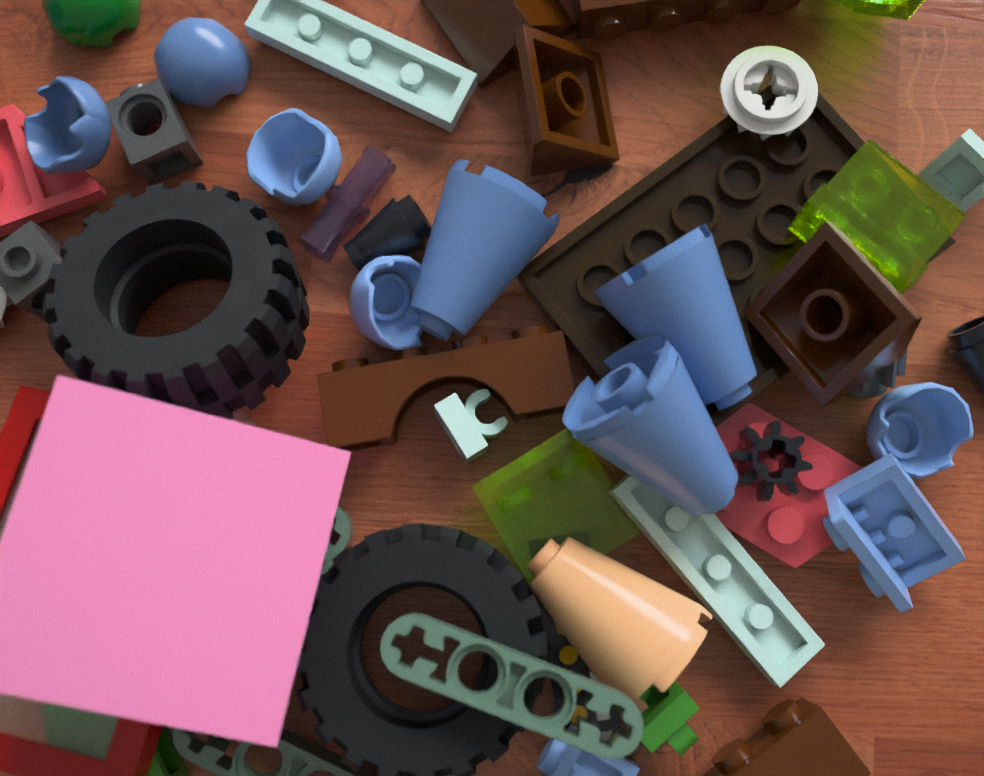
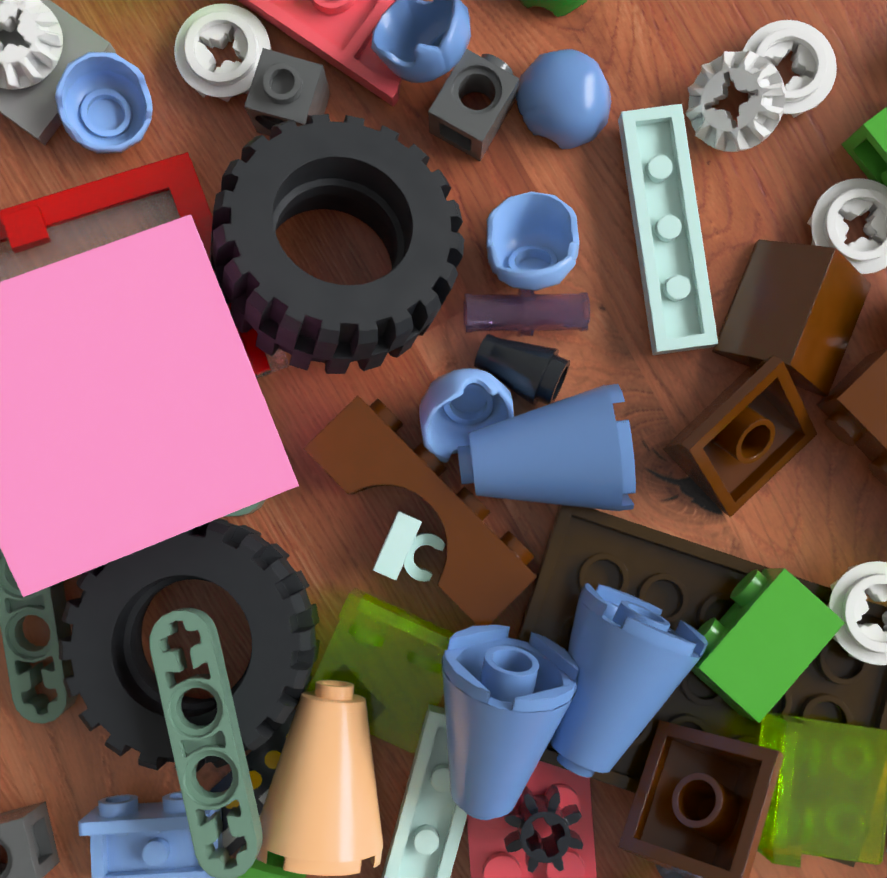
camera: 55 degrees right, 5 degrees up
none -> bright green brick [691,568,845,723]

